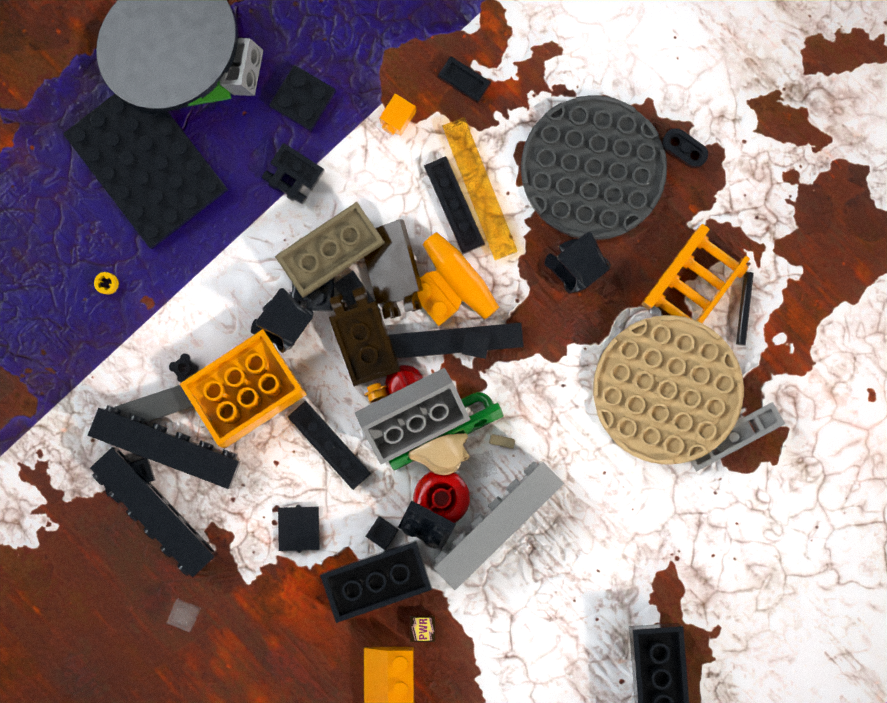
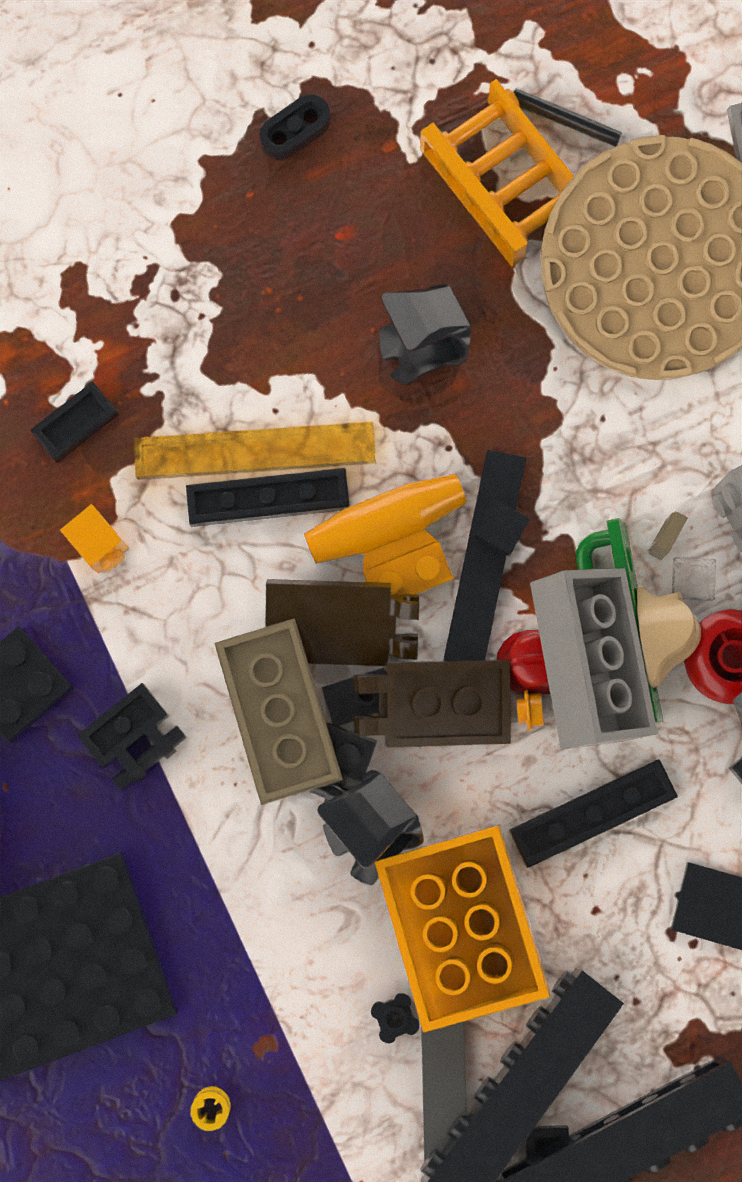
camera: 70 degrees left, 5 degrees down
dark grey tile [521,95,667,240] -> none

